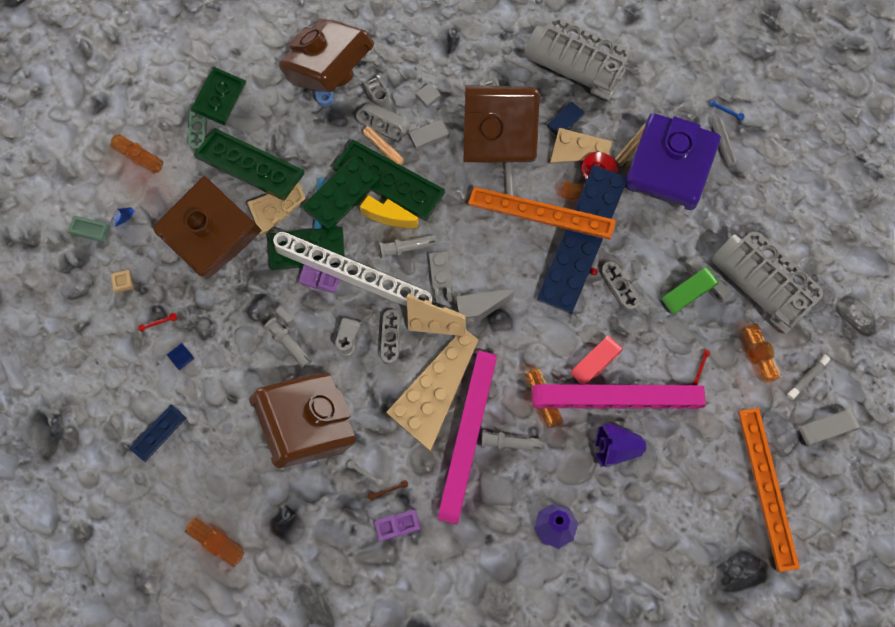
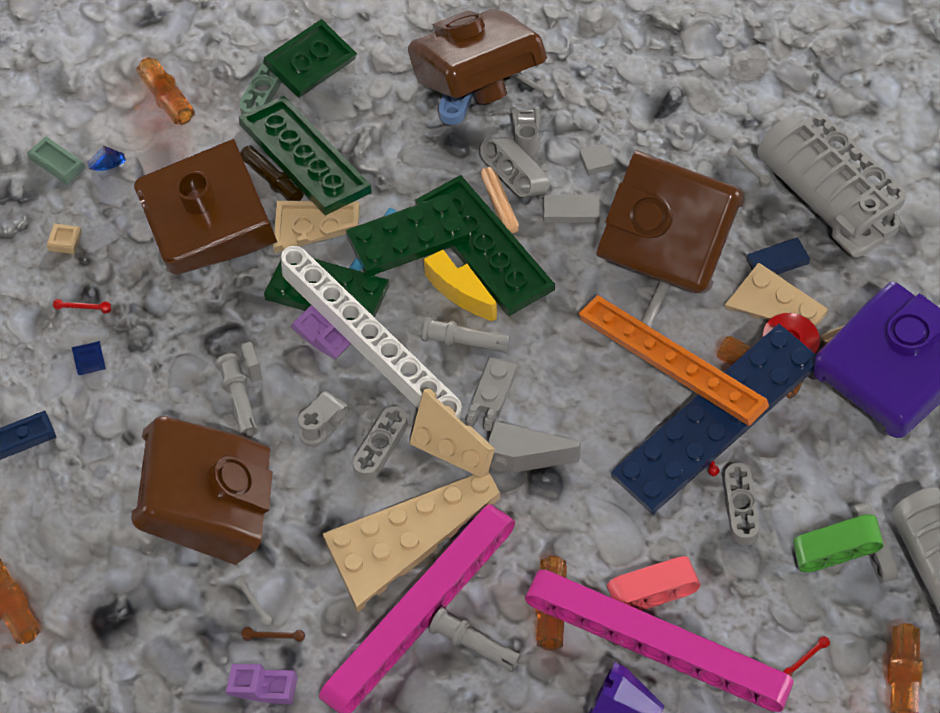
camera: 25 degrees right, 15 degrees down
none -> dark brown pin [240,145,304,201]

